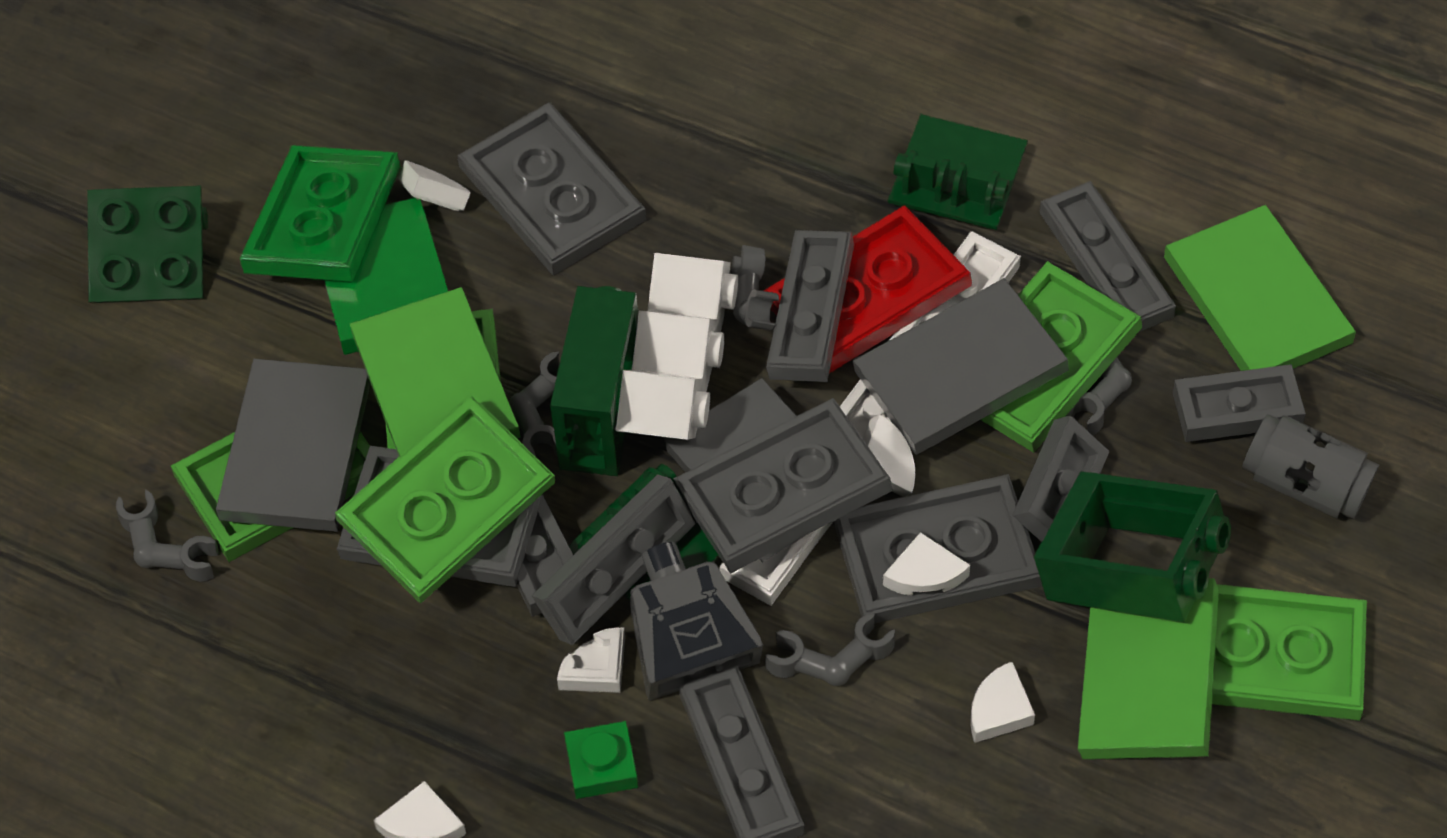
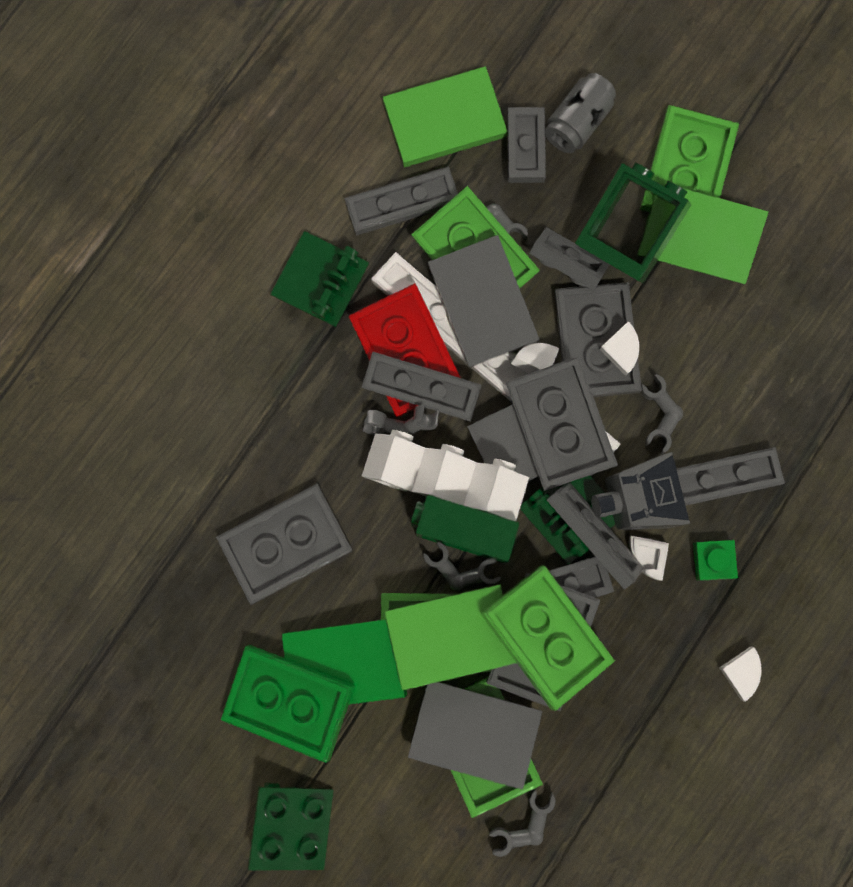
camera: 85 degrees left, 25 degrees up
white tile [398,160,470,211] -> none
white tile [971,662,1035,743] -> none

